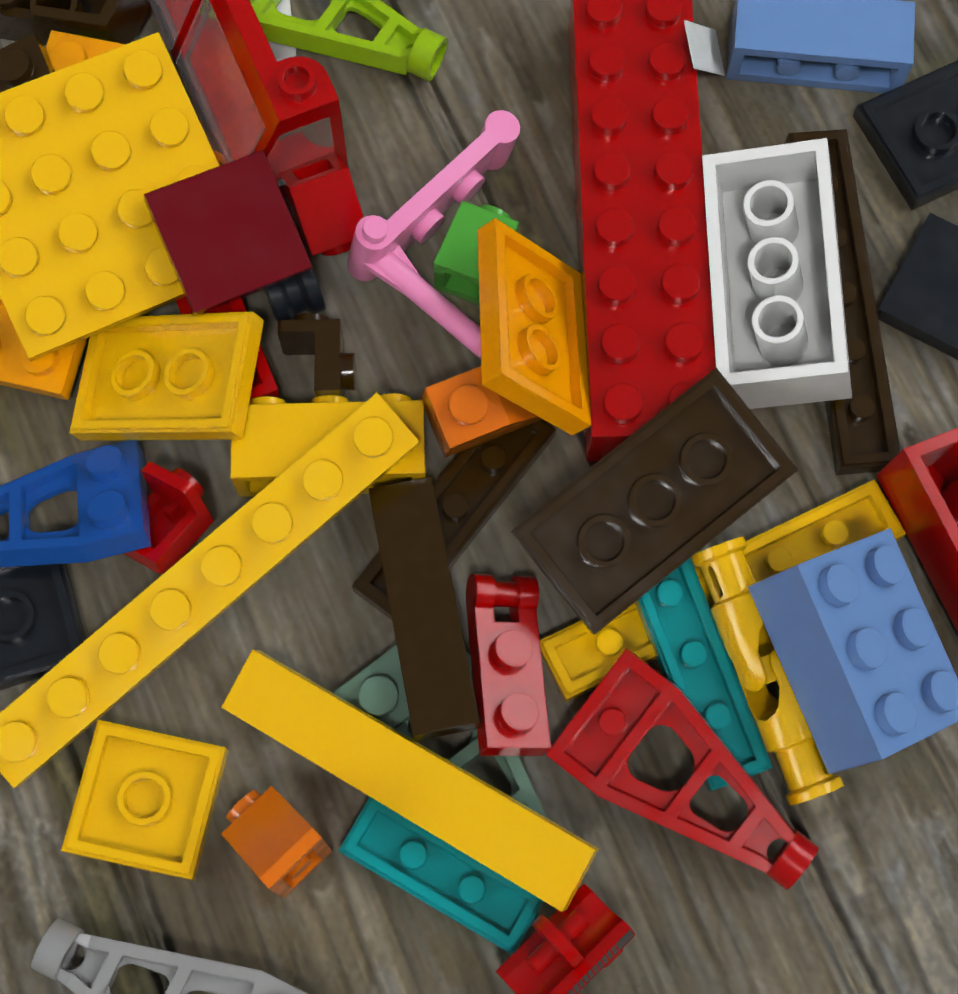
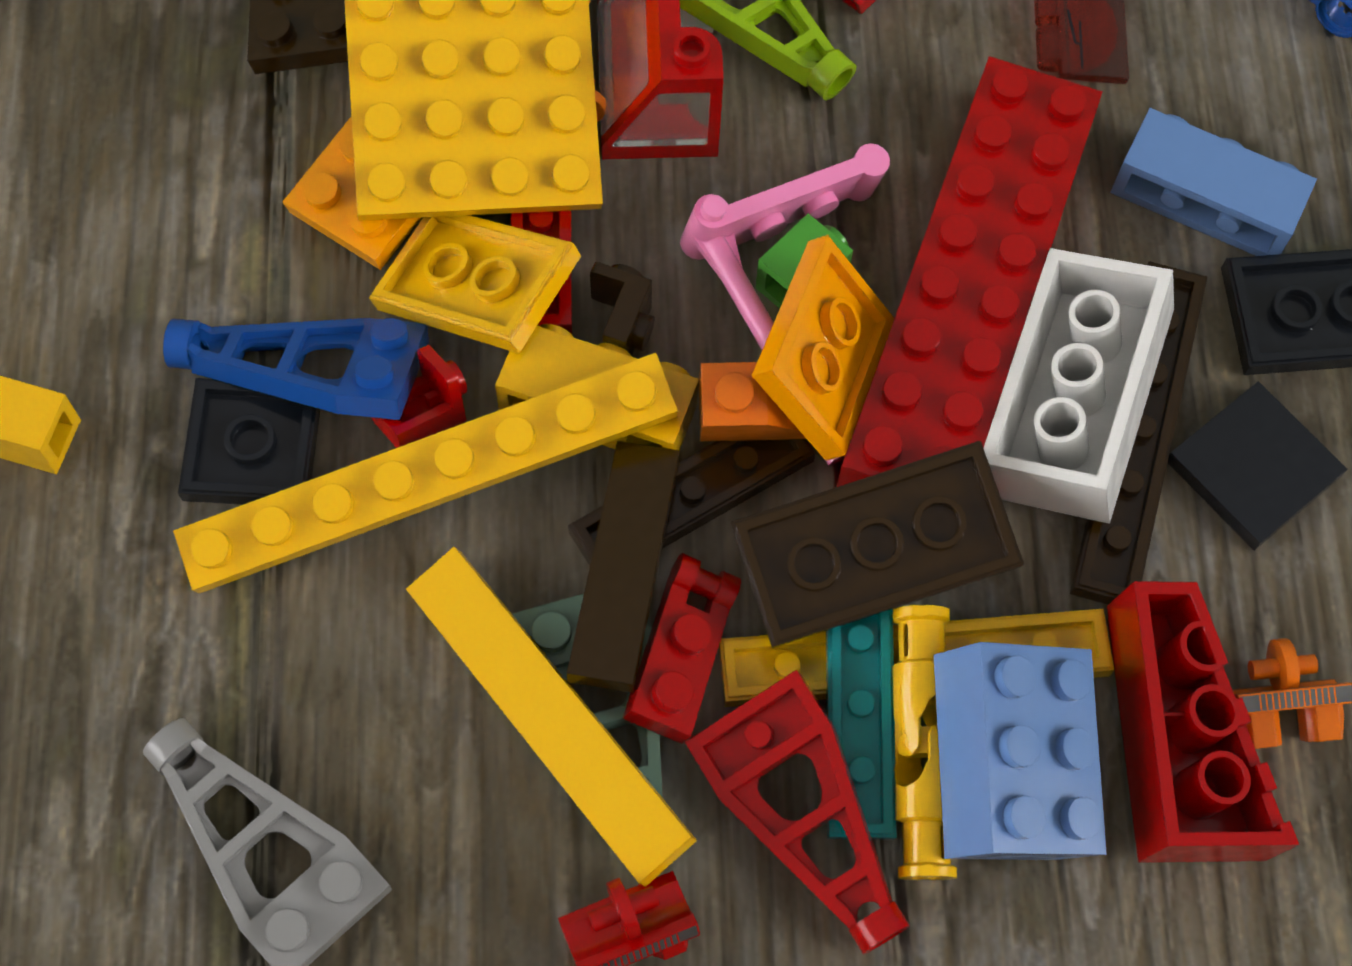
camera: 20 degrees right, 5 degrees down
yellow tile [61,720,229,881] -> none
dark red tile [144,150,312,316] -> none
orange slope [221,785,333,899] -> none
black wheel [264,269,326,323] -> none
red brick [279,152,364,256] -> none
teal tile [338,797,543,955] -> none
white sticker [684,20,725,76] -> none

